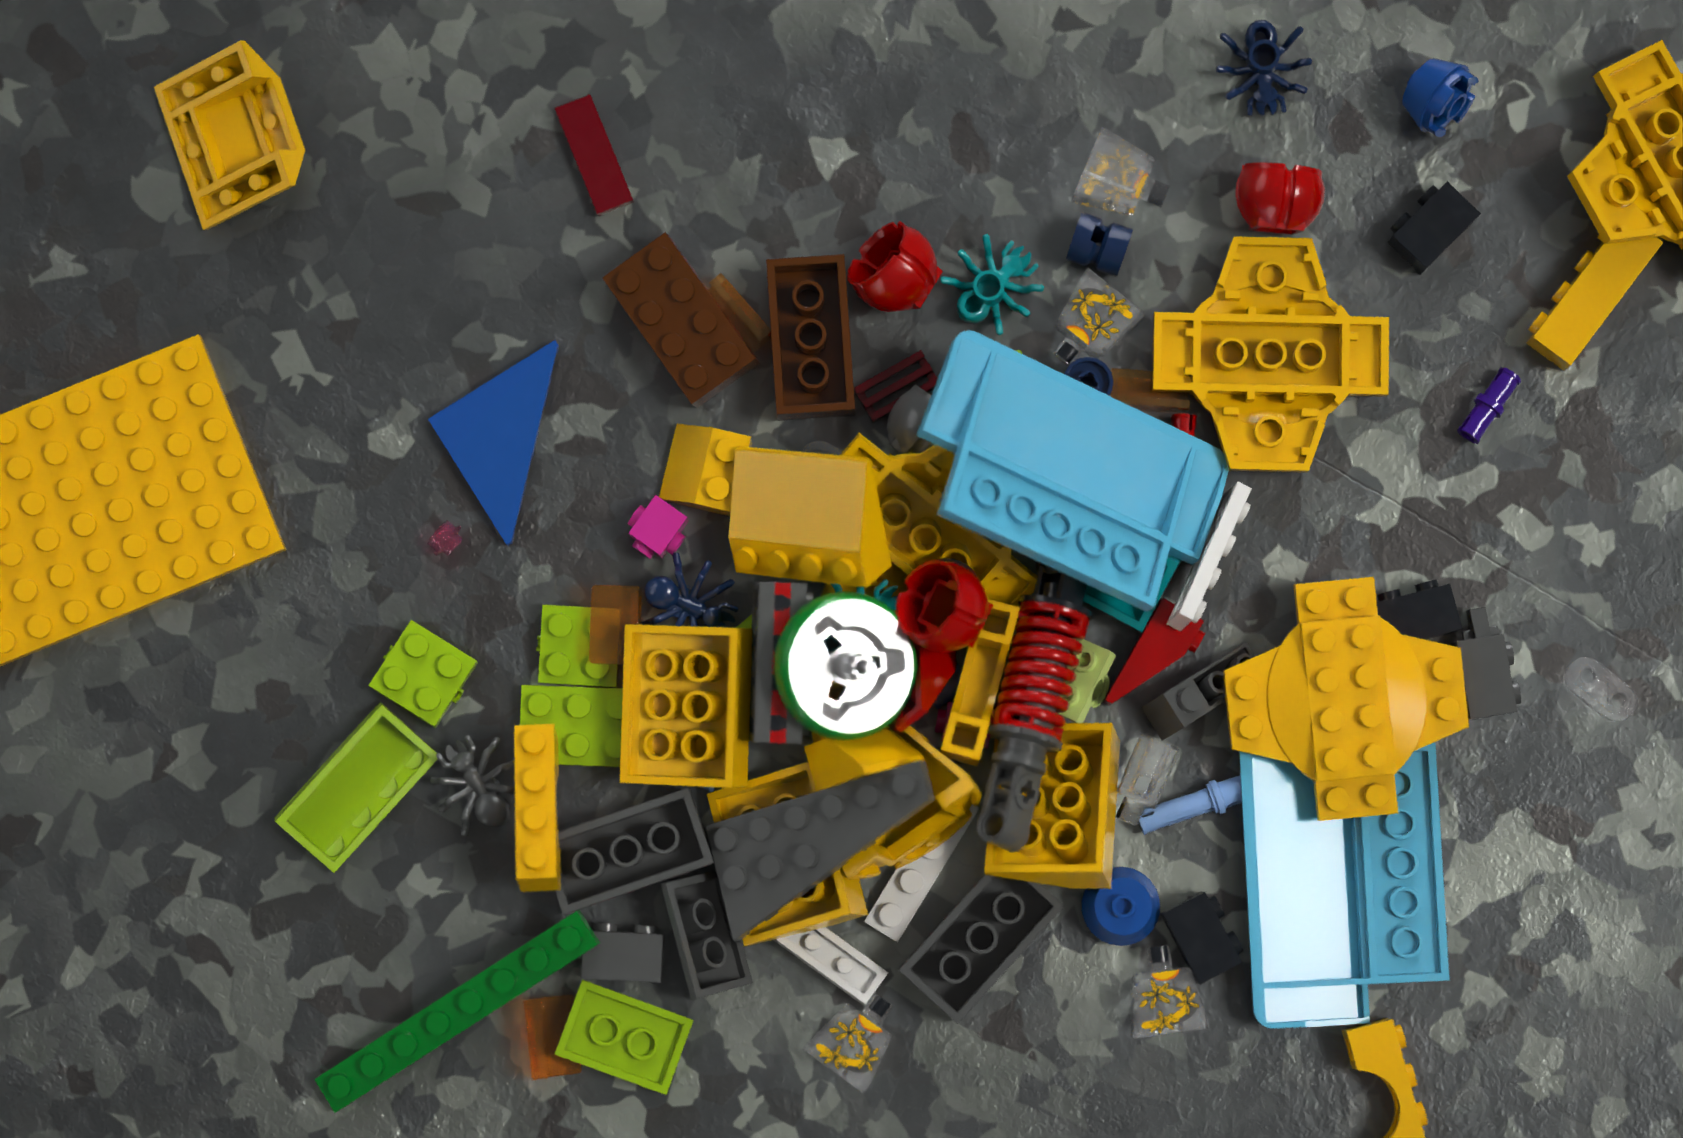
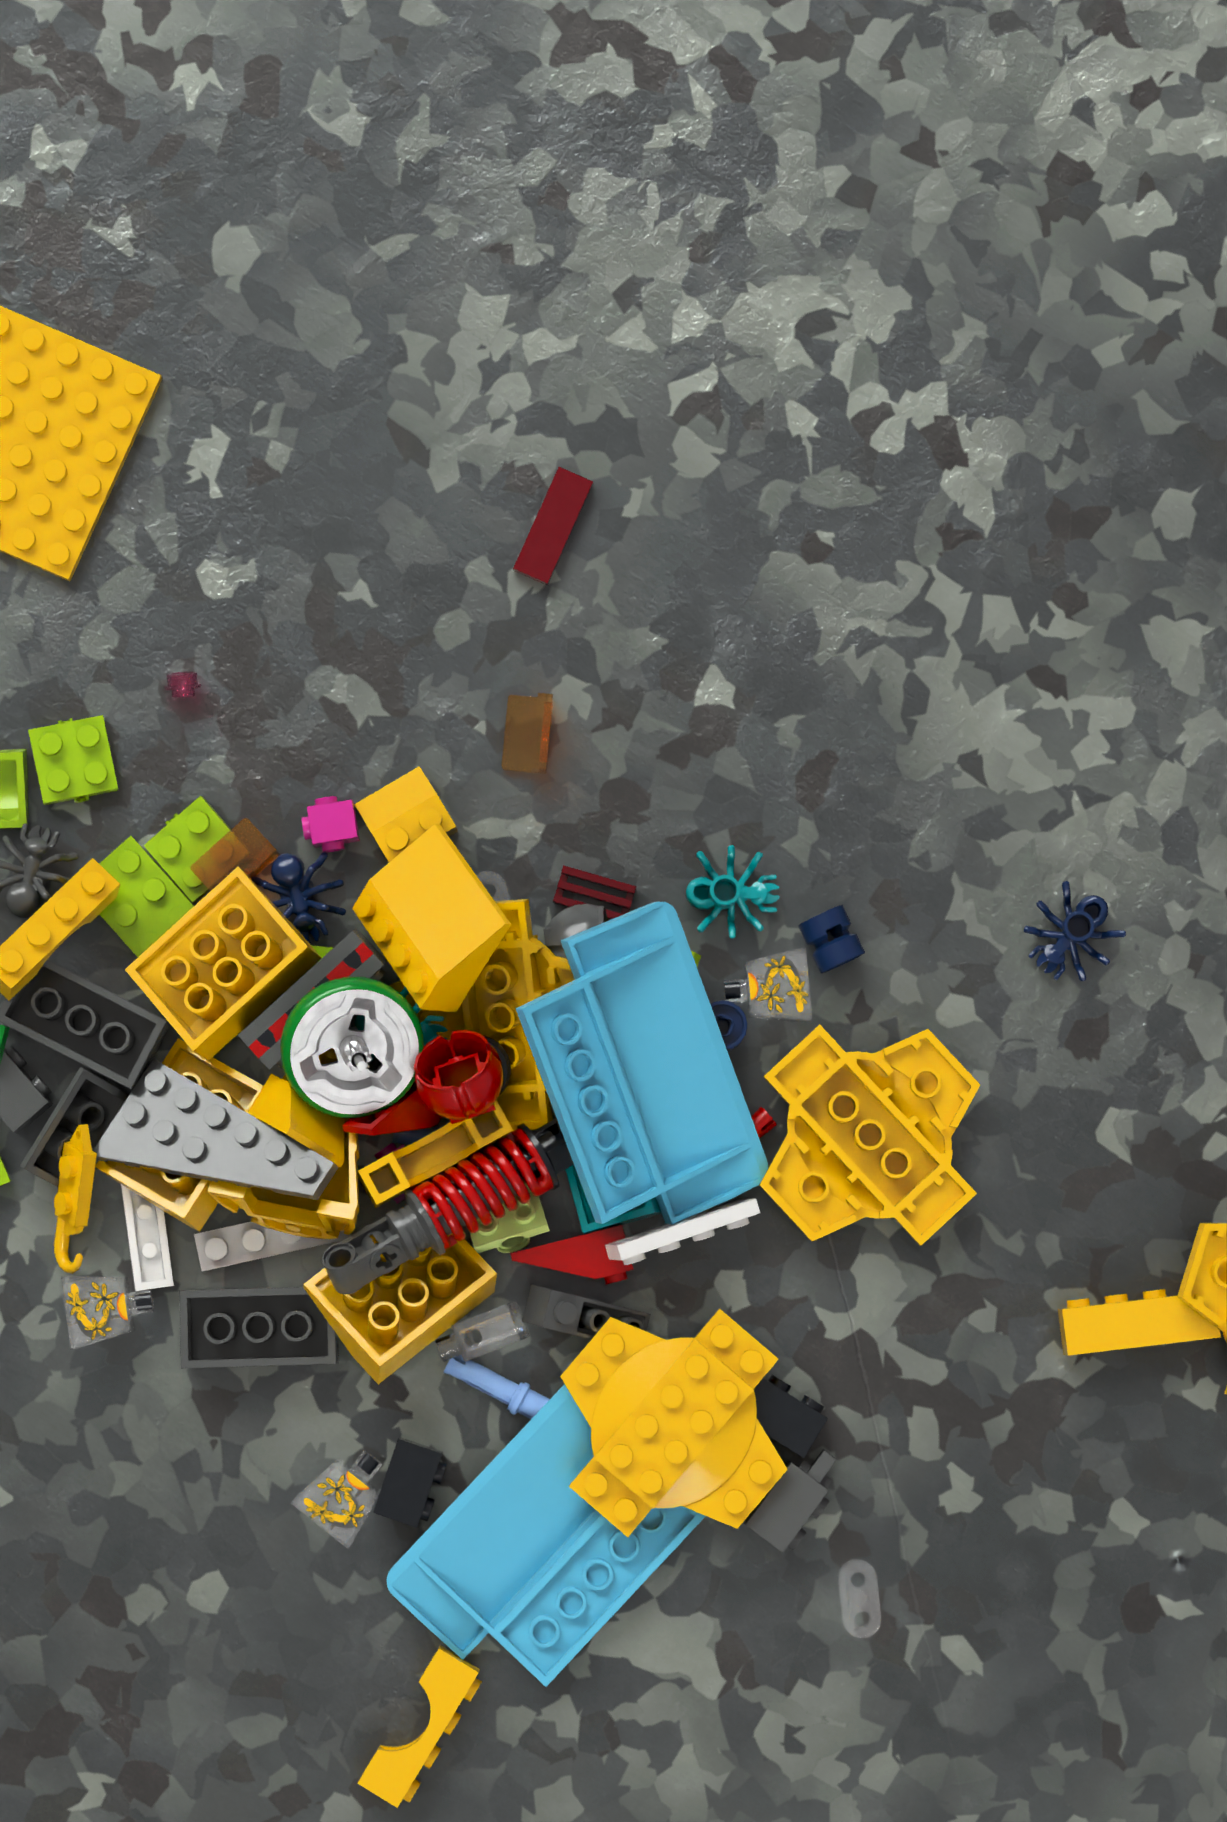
camera: 40 degrees right, 0 degrees up
yellow slope [154,40,305,230] -> none
blue tile [428,340,559,546] -> none
reddish brown brick [602,232,760,408] -> none
reddish brown brick [766,254,855,421] -> none
red piece [847,221,943,312] -> none
clear torso [1072,127,1170,215] -> none
blue cone [1082,867,1160,946] -> none
clear orange panel [1110,368,1190,413] -> none
red piece [1235,162,1325,235] -> none
black brick [1388,181,1481,275] -> none
blue cone [1402,58,1479,137] -> none
dark purple pin [1457,367,1521,444] -> none
none -> yellow plate [54,1124,97,1274]

